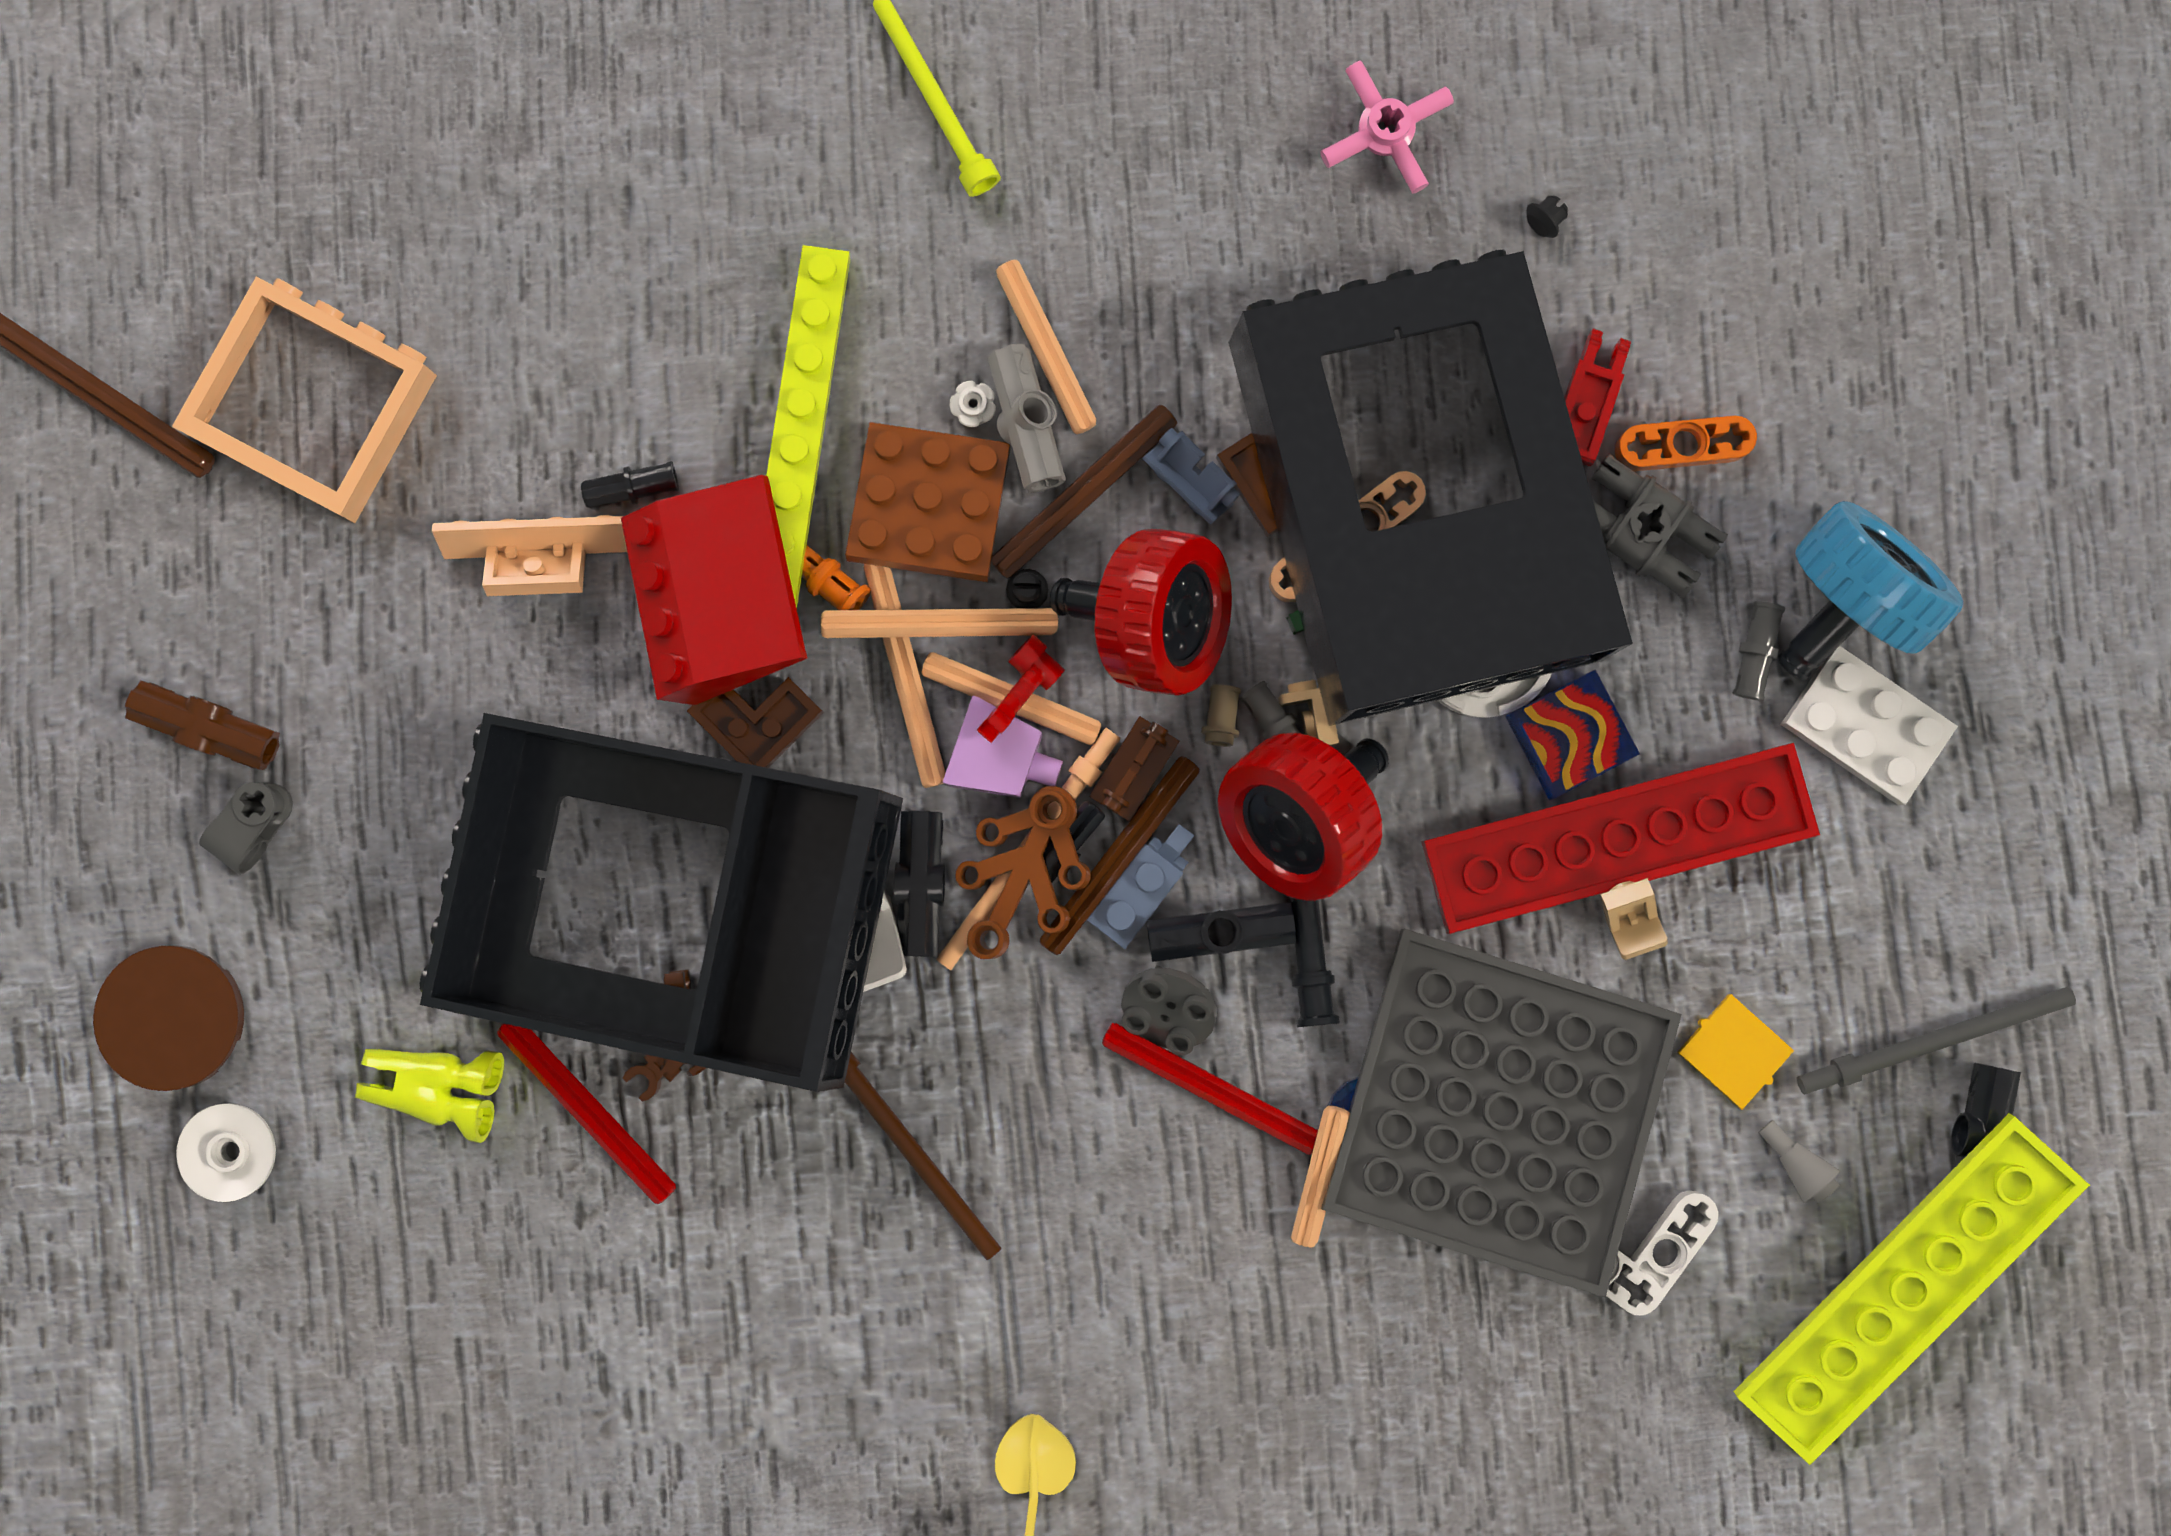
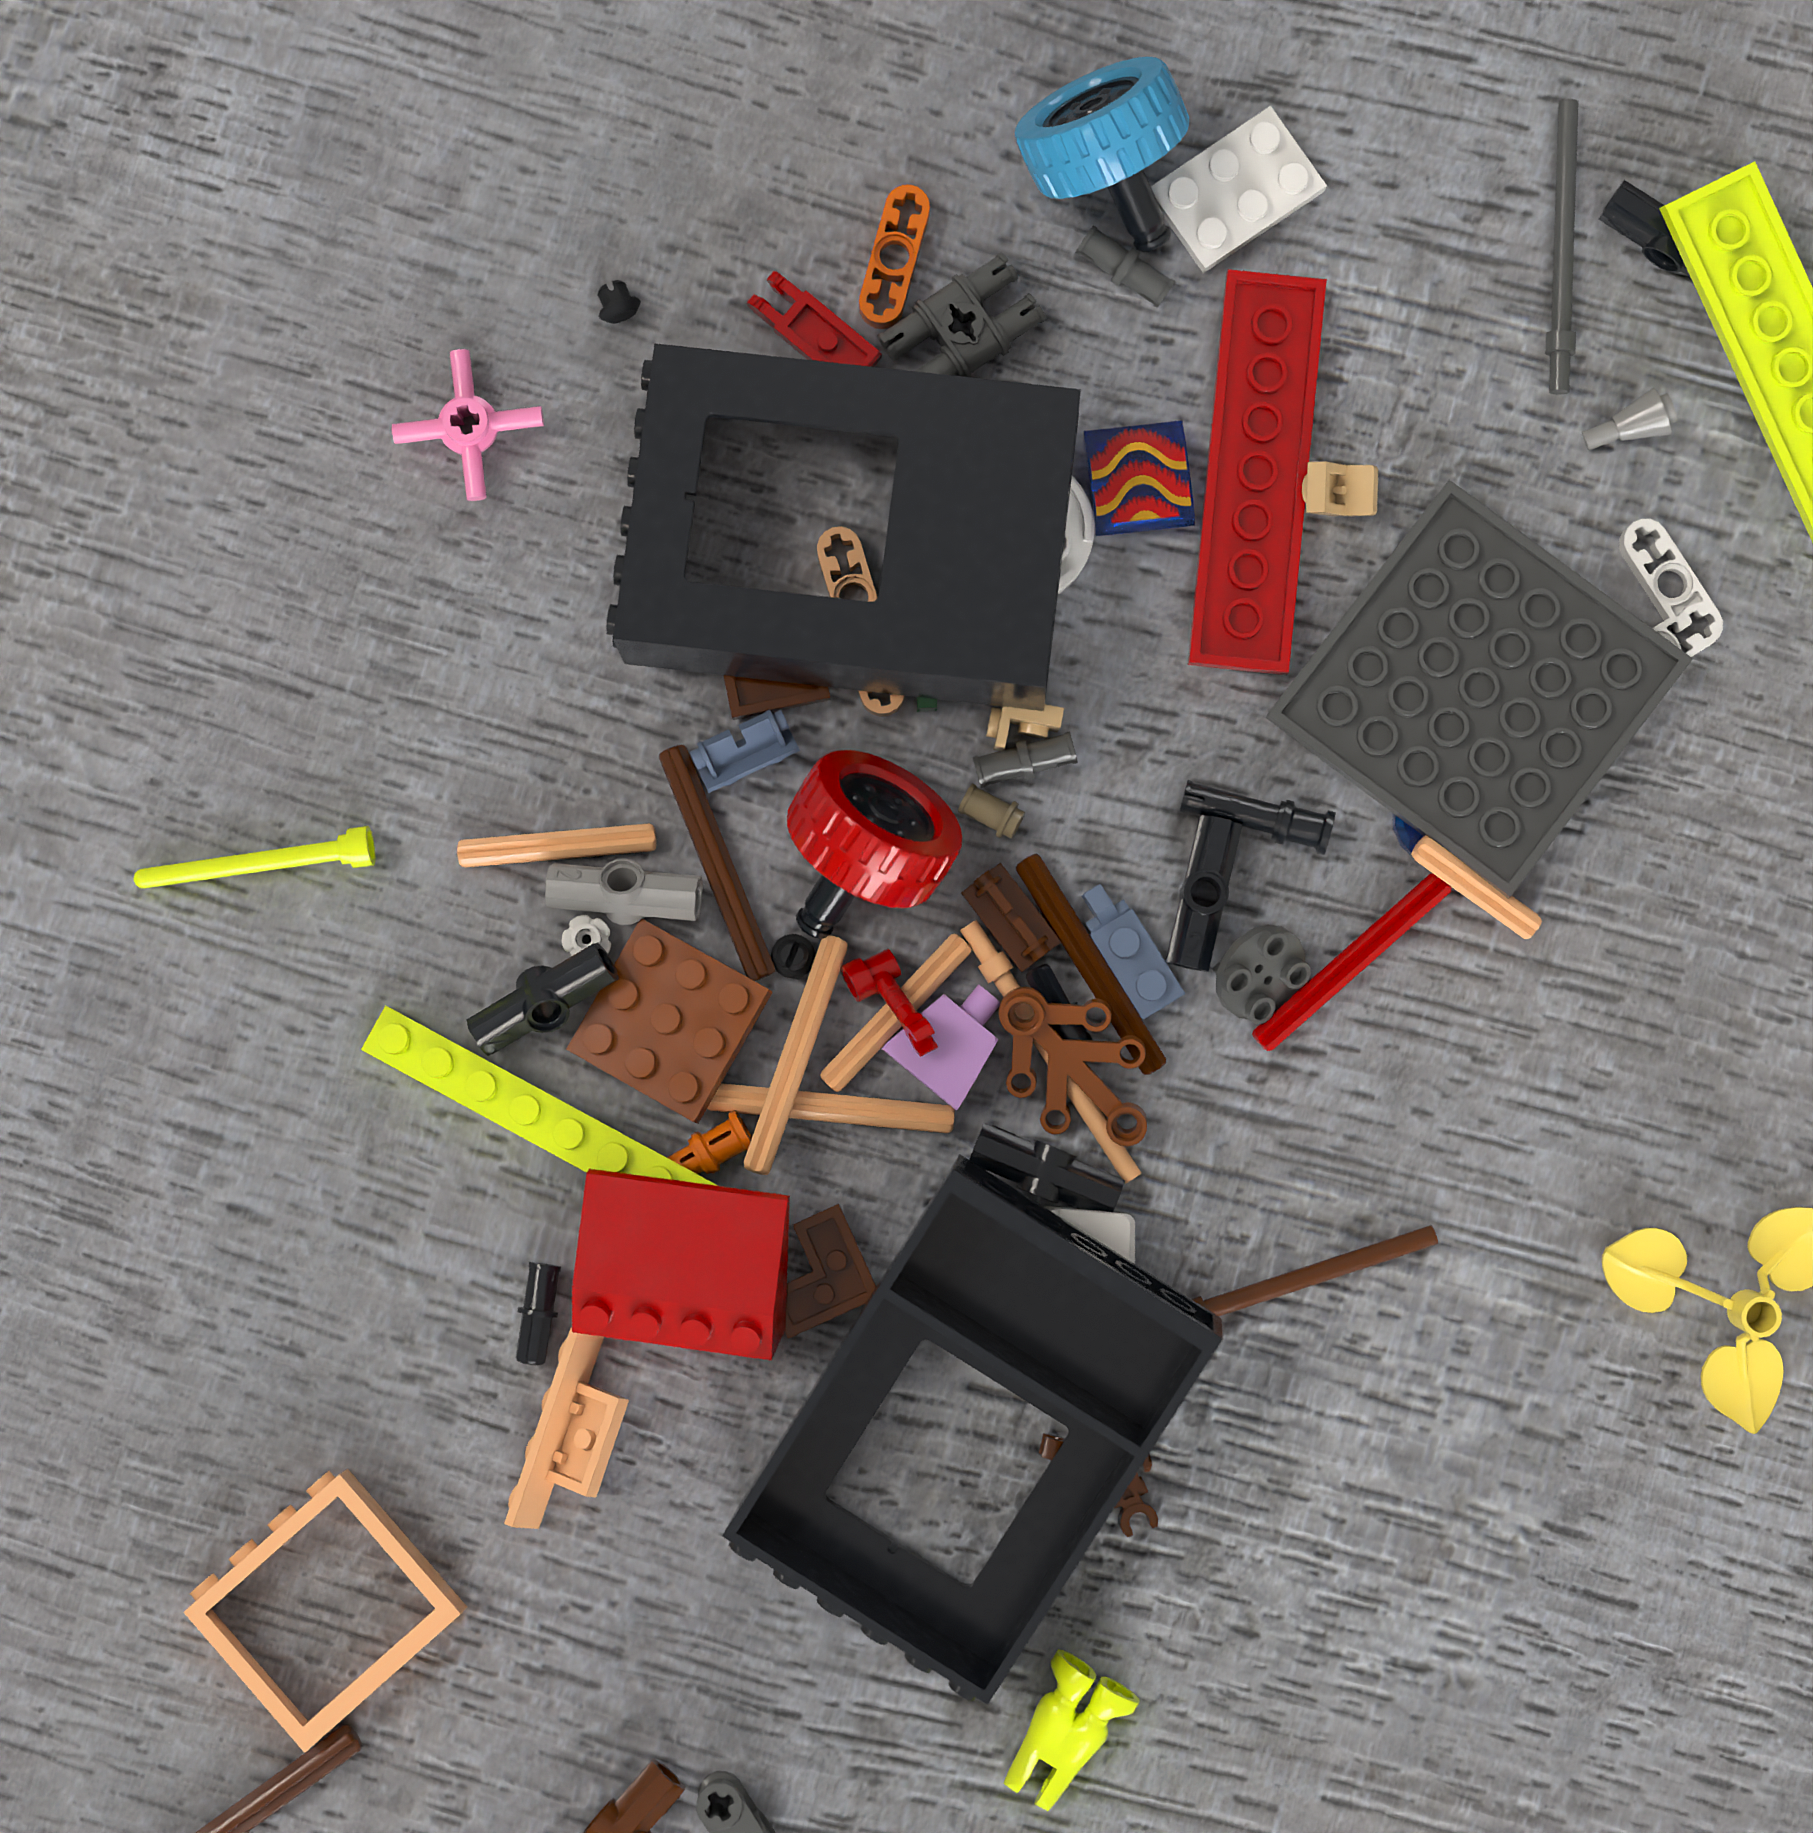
camera: 70 degrees left, 0 degrees up
red axle [497,1024,676,1204] -> none
red wheel [1218,733,1389,901] -> none
yellow piece [1677,994,1794,1110] -> none
none -> black piece [466,942,619,1056]

